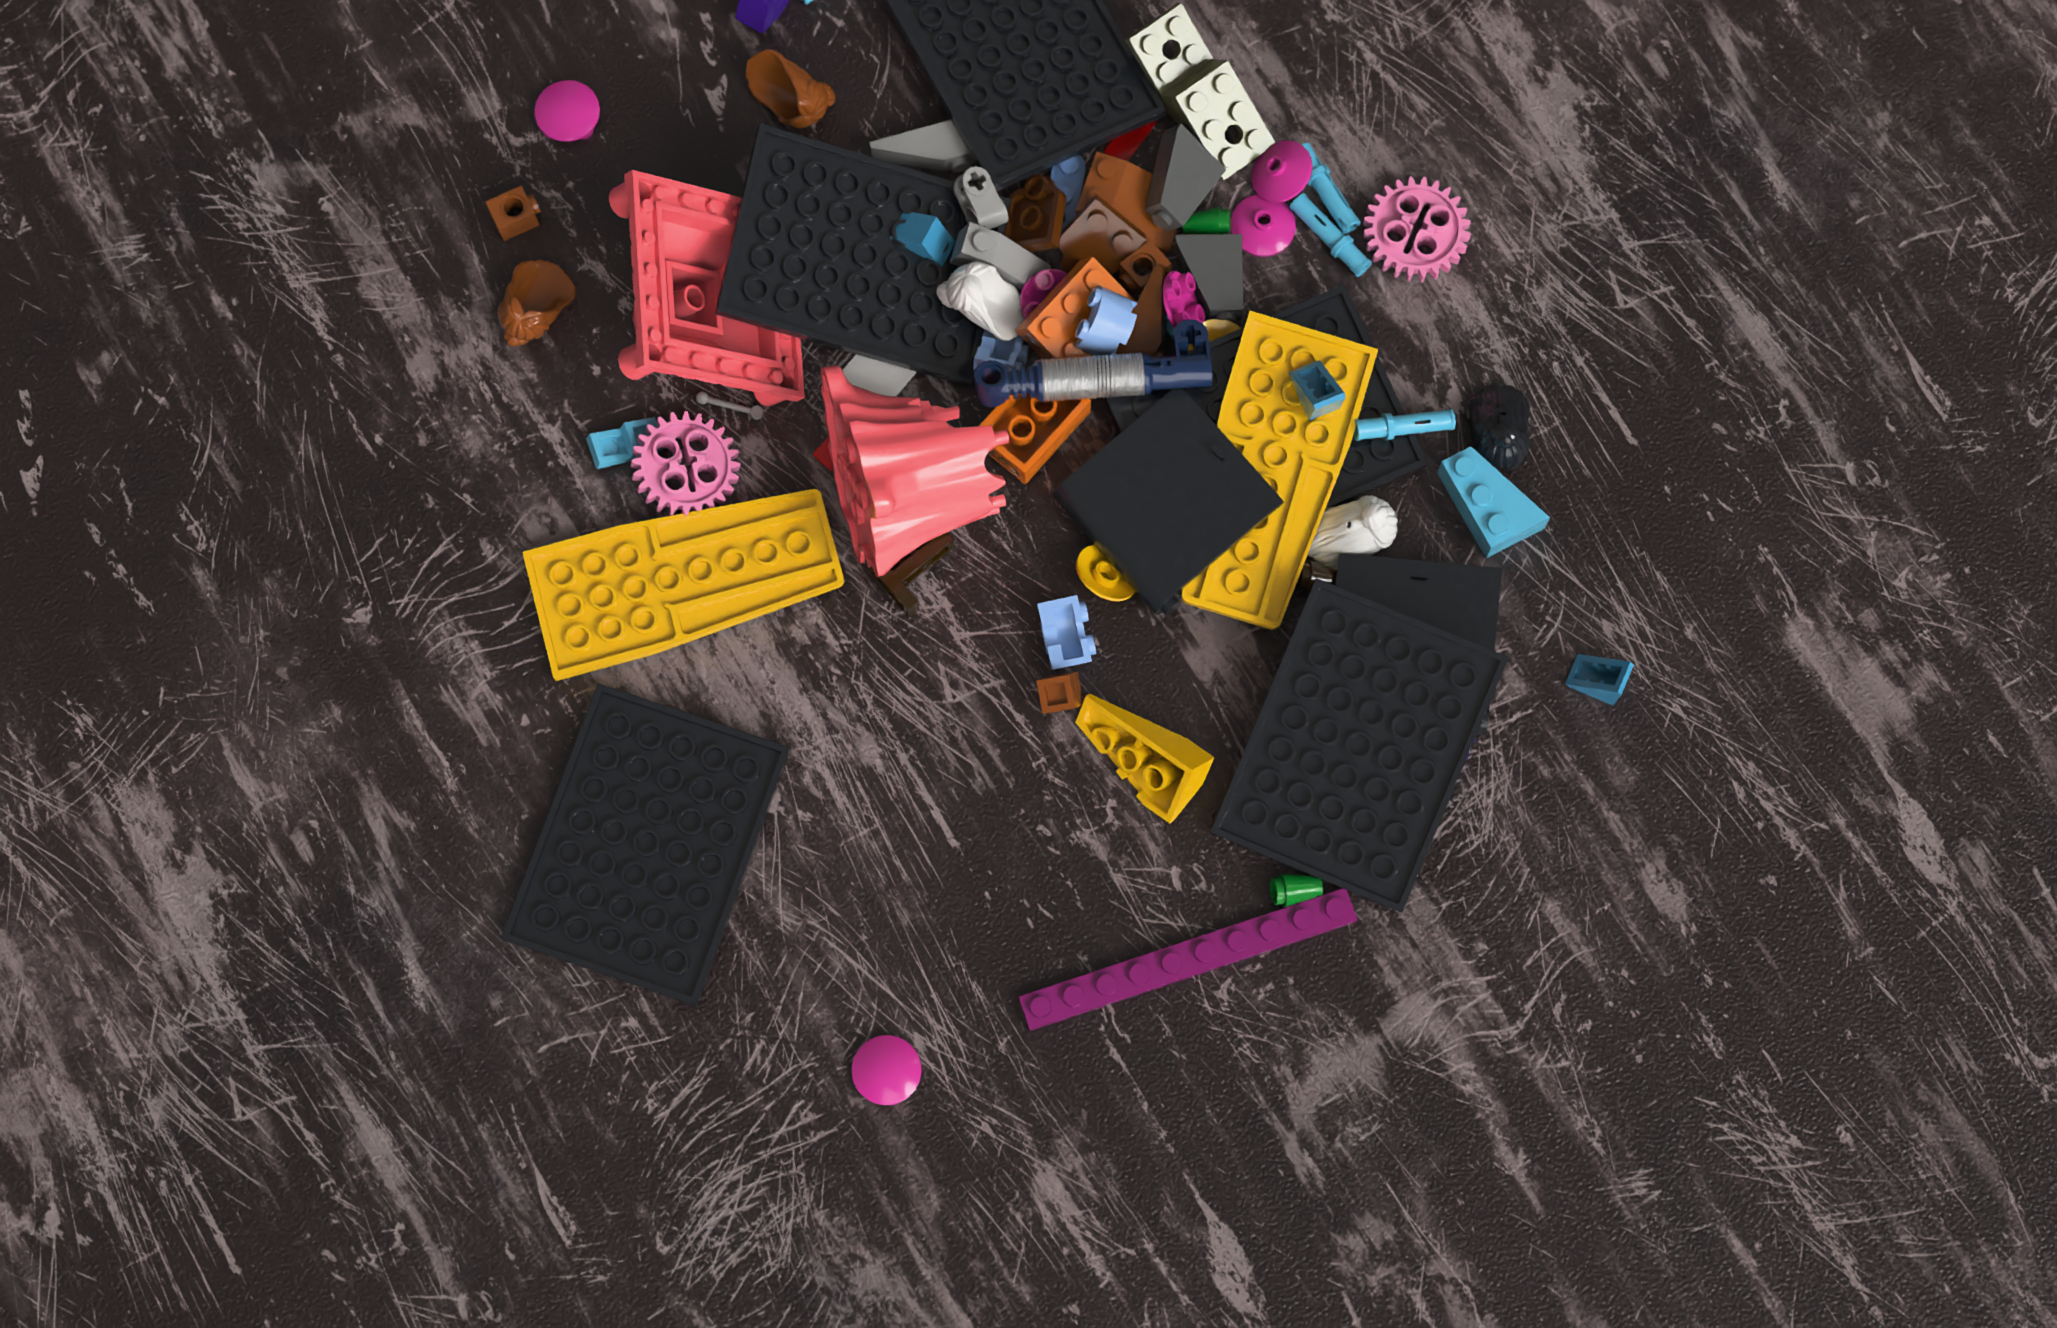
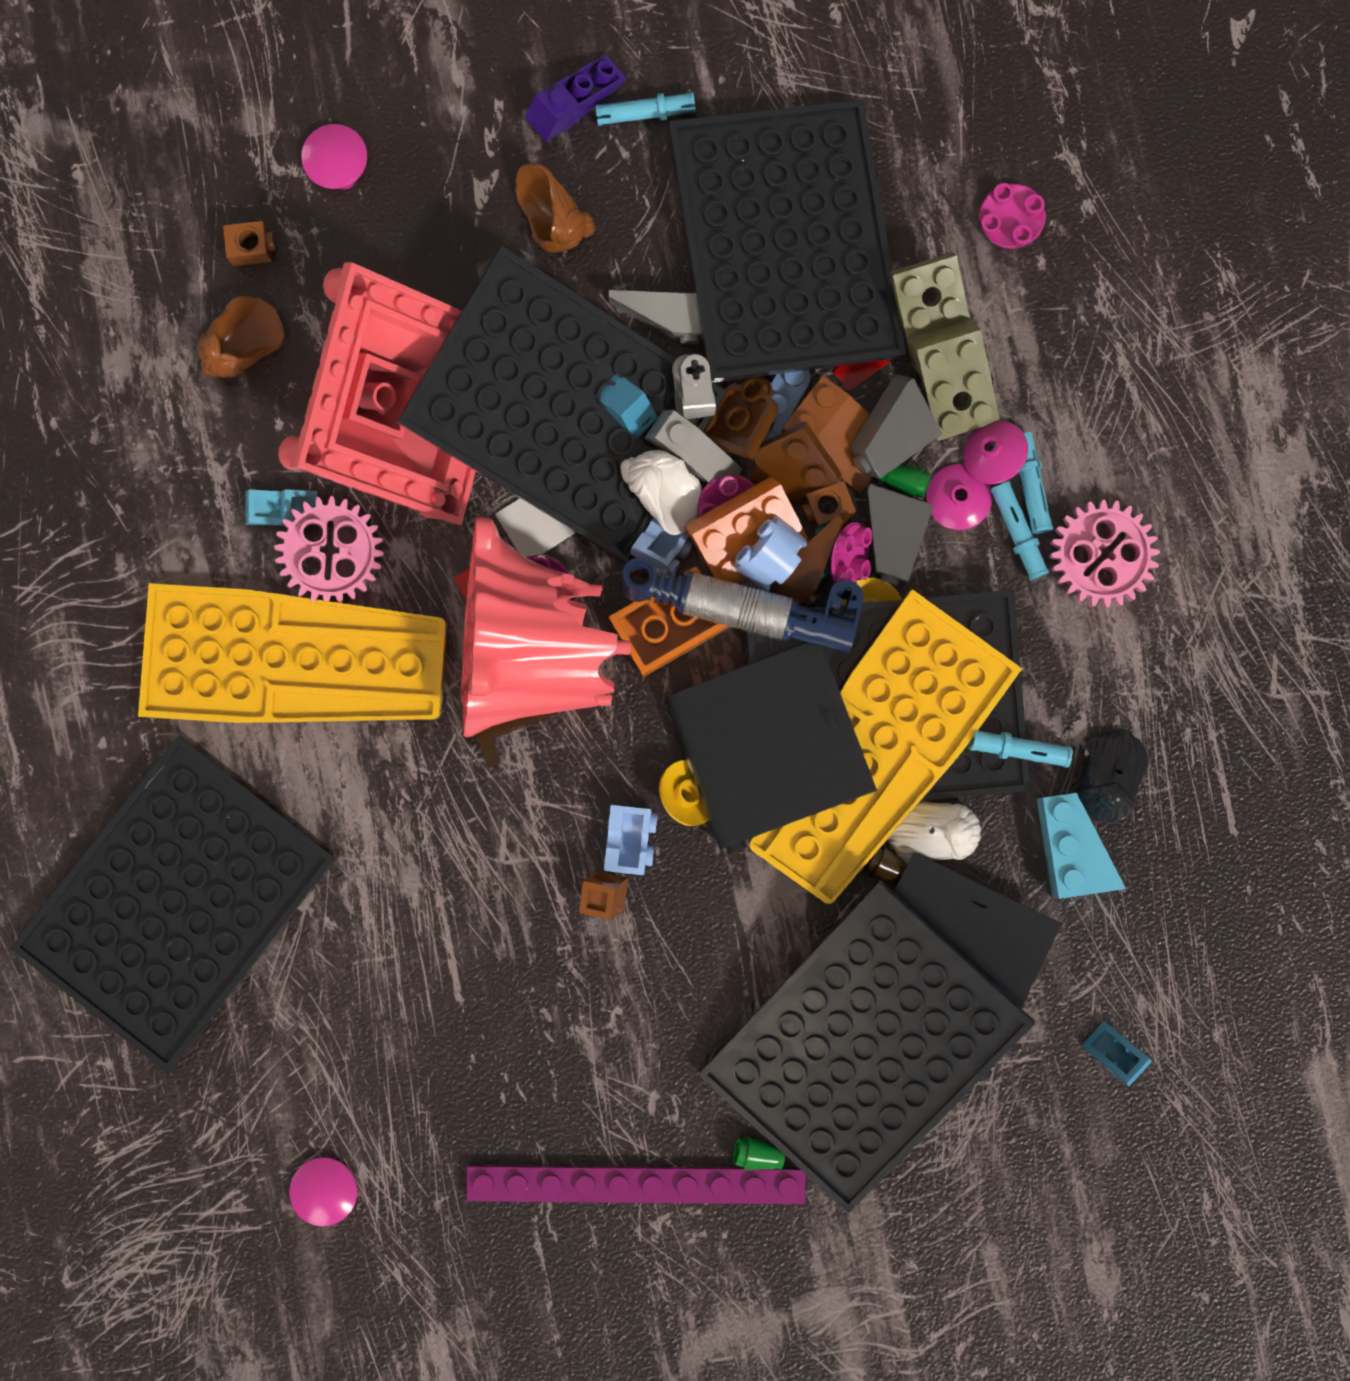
camera: 20 degrees right, 10 degrees up
light grey hinge [696,392,763,420] -> none
yellow wedge [1075,694,1214,824] -> none
dark azure slope [1289,360,1346,421] -> none

